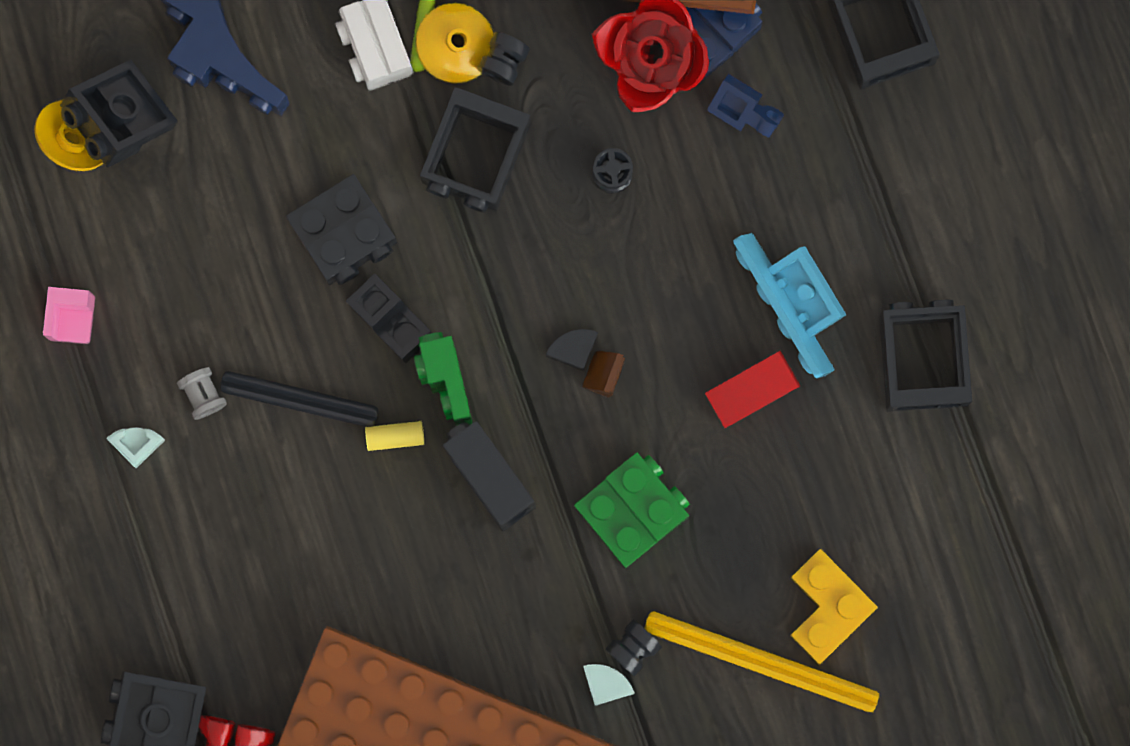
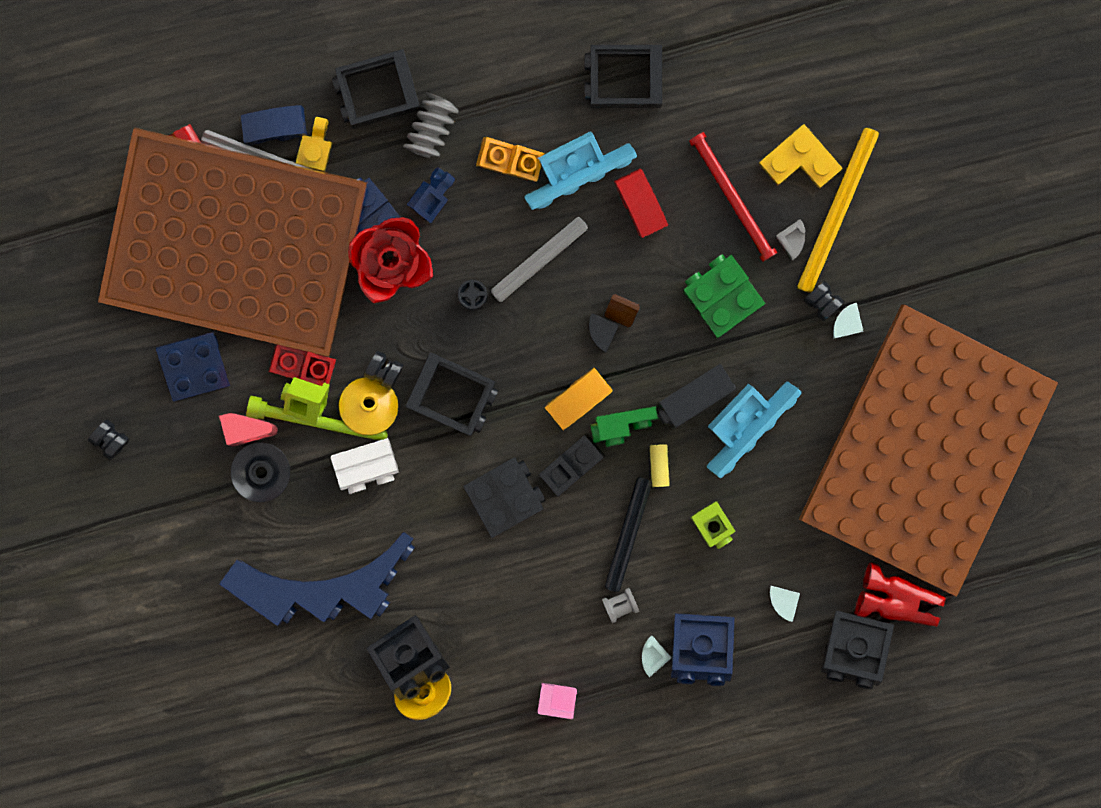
camera: 90 degrees left, 5 degrees up
none -> light grey piece [403,92,459,158]
none -> light orange slope [476,137,545,182]
none -> light grey axle [491,217,588,302]
none -> light orange slope [545,368,613,430]
none -> dark blue plate [671,613,735,686]
none -> red bar [689,132,777,262]
none -> lime brick [690,501,736,549]
none -> medium azure bracket [706,382,802,478]
none -> light aqua tile [770,586,800,622]
none -> light grey tile [775,219,805,261]

